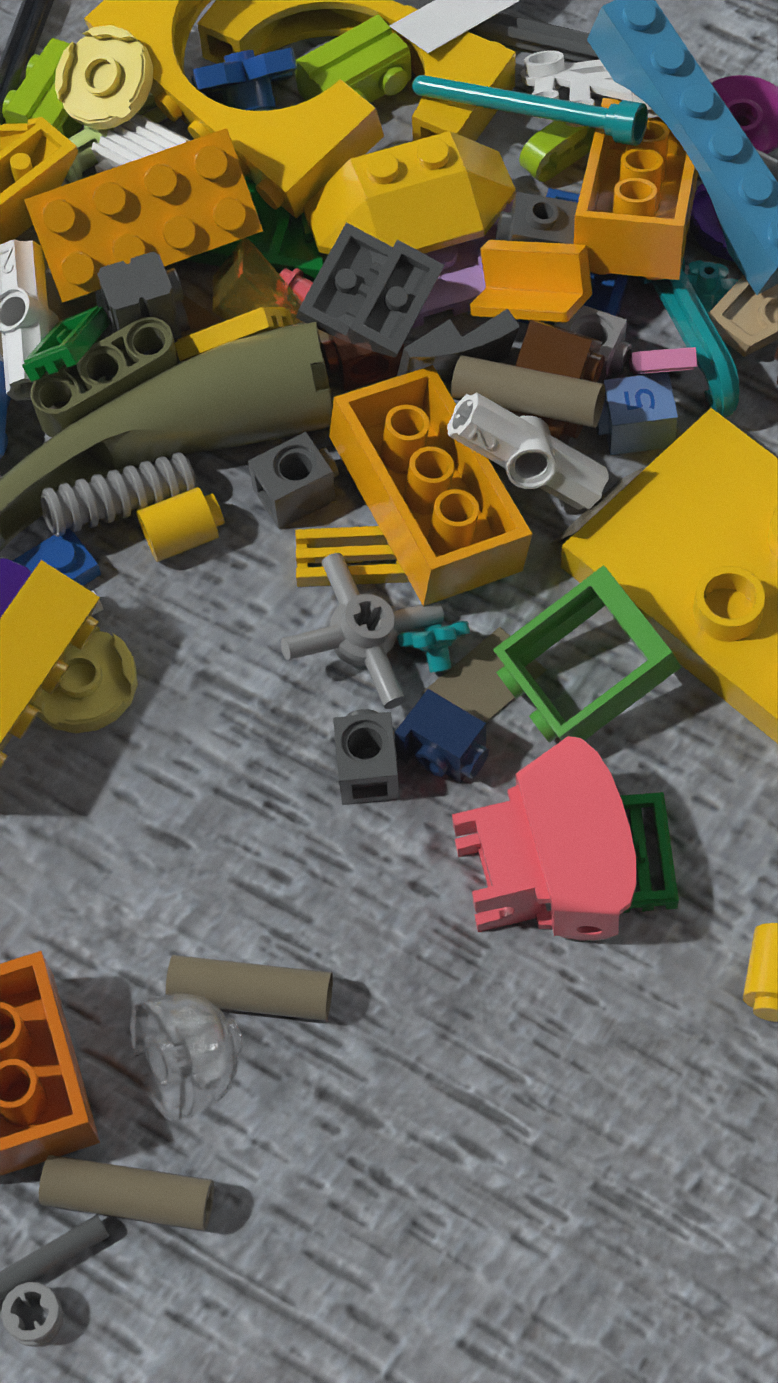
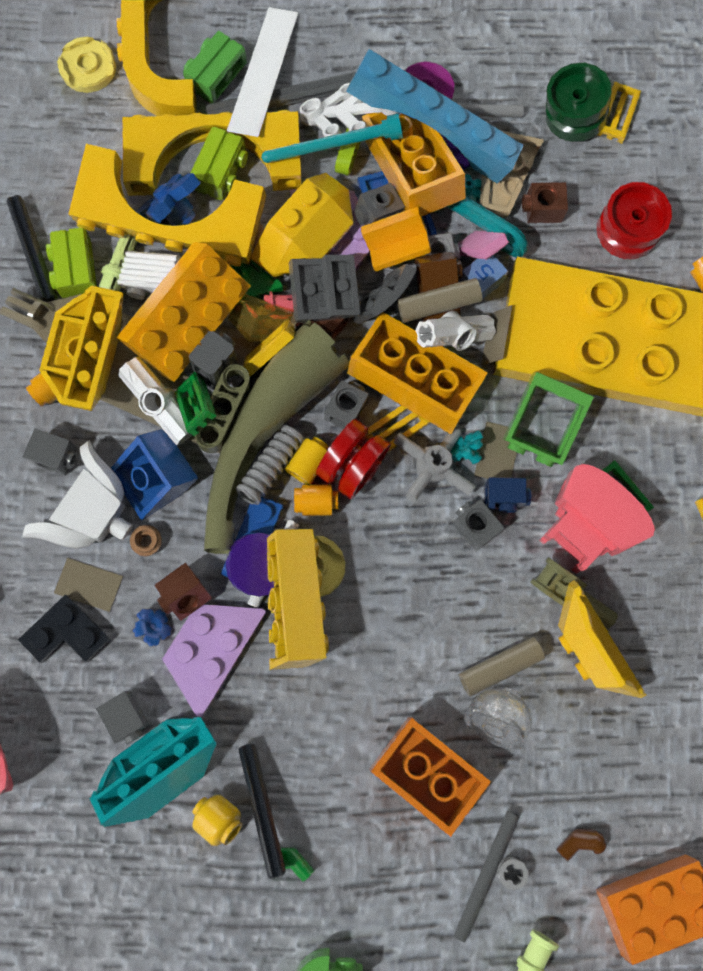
camera: 45 degrees left, 15 degrees up
dark tan piece [39,1155,215,1231] -> none
light yellow tile [55,25,153,130] -> none
none -> light orange brick [294,485,338,516]
none -> red wheel [316,419,391,500]
none -> olive connector [530,557,618,629]
none -> reddish brown arm [556,828,607,862]
none -> yellow wedge [558,580,647,698]

